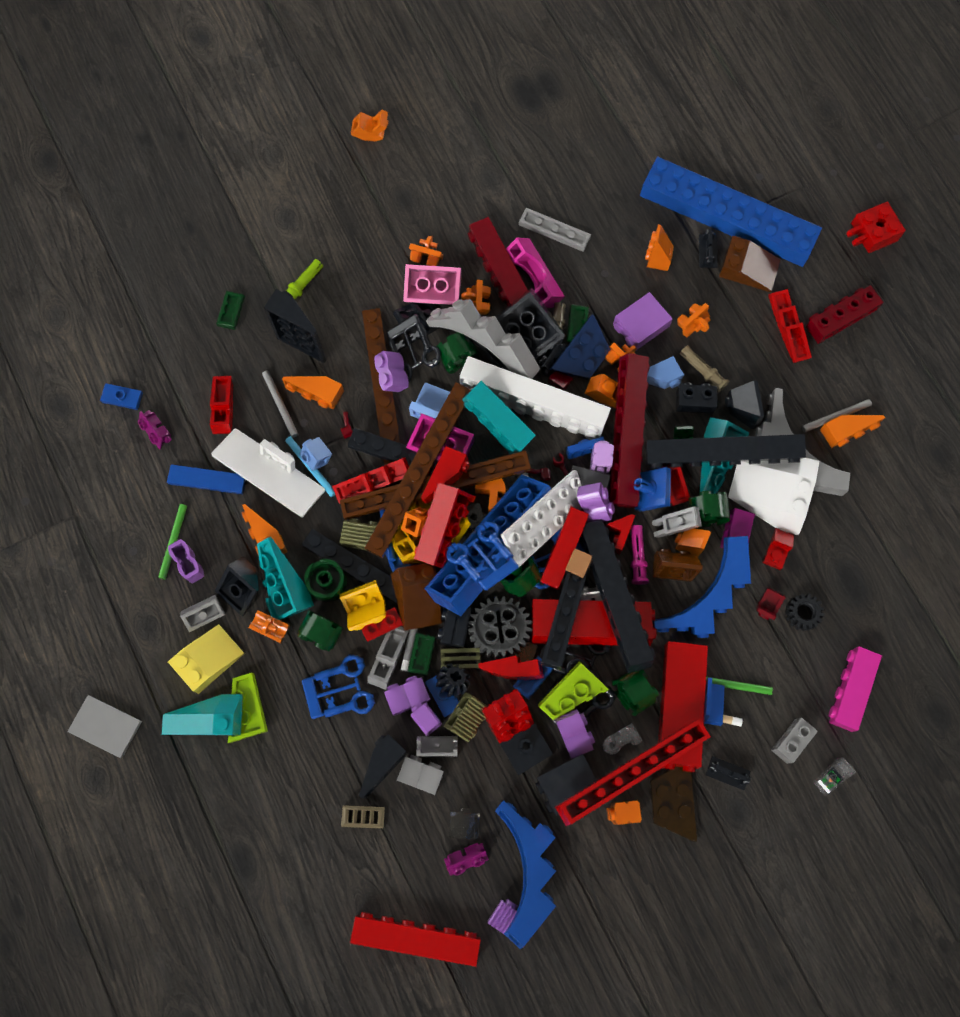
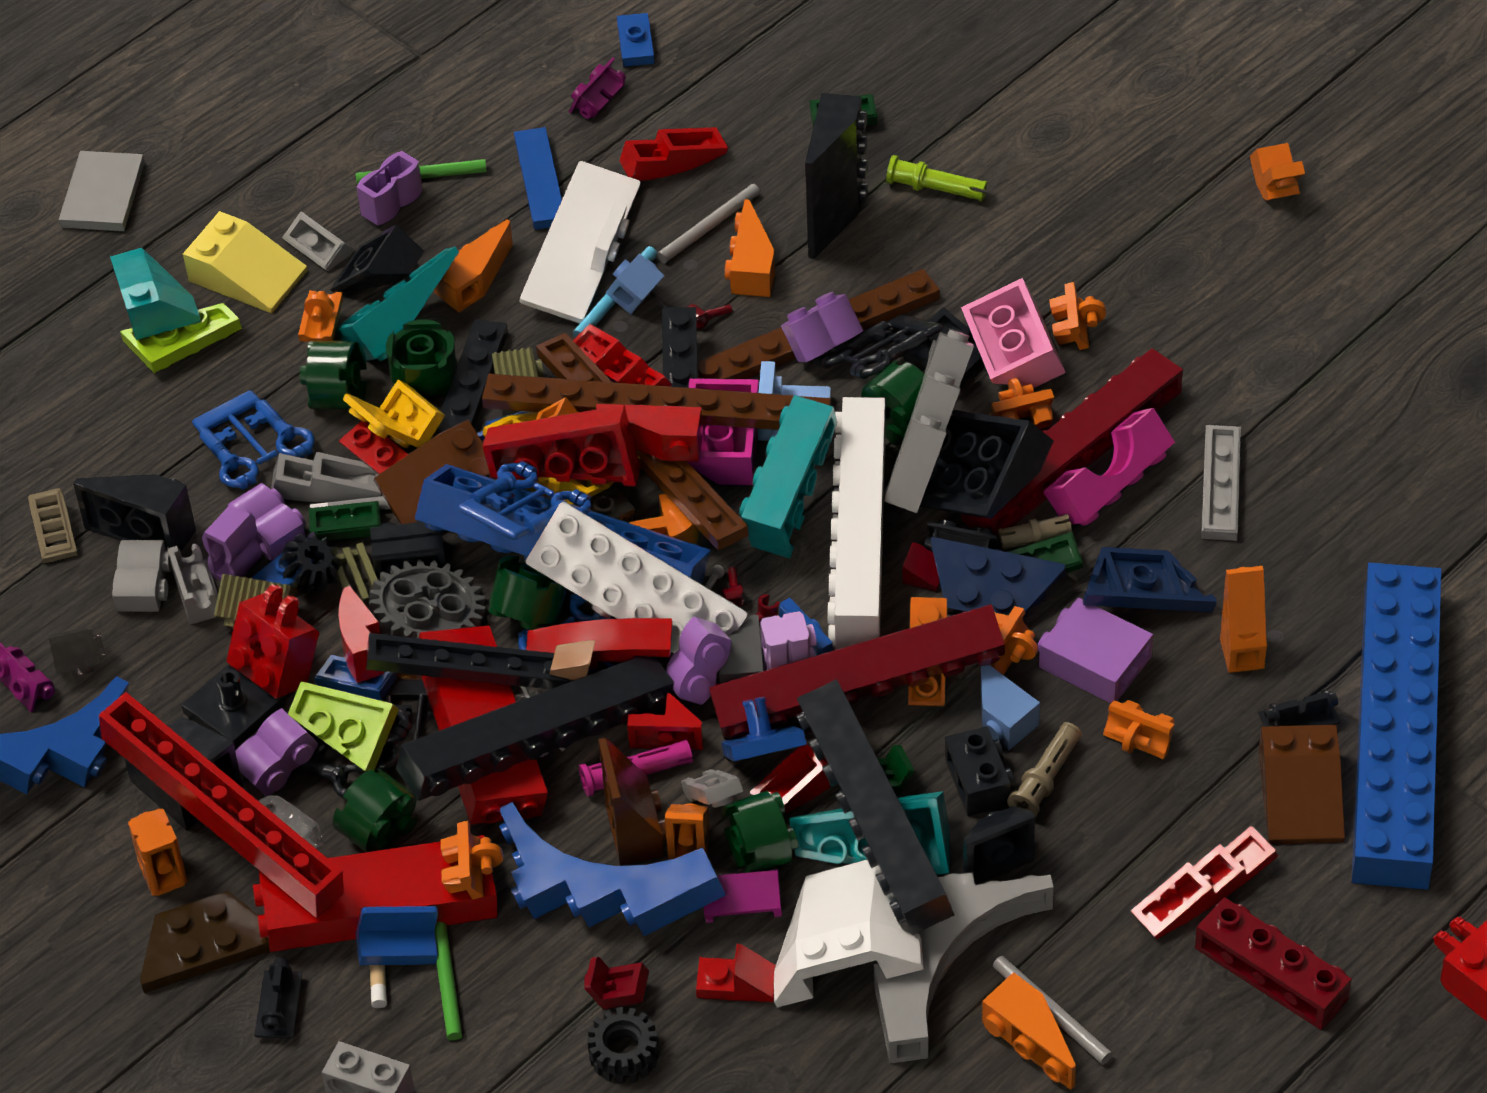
camera: 75 degrees right, 25 degrees down
none -> orange hips [440,820,503,899]
none -> dark blue wing [1082,547,1217,612]

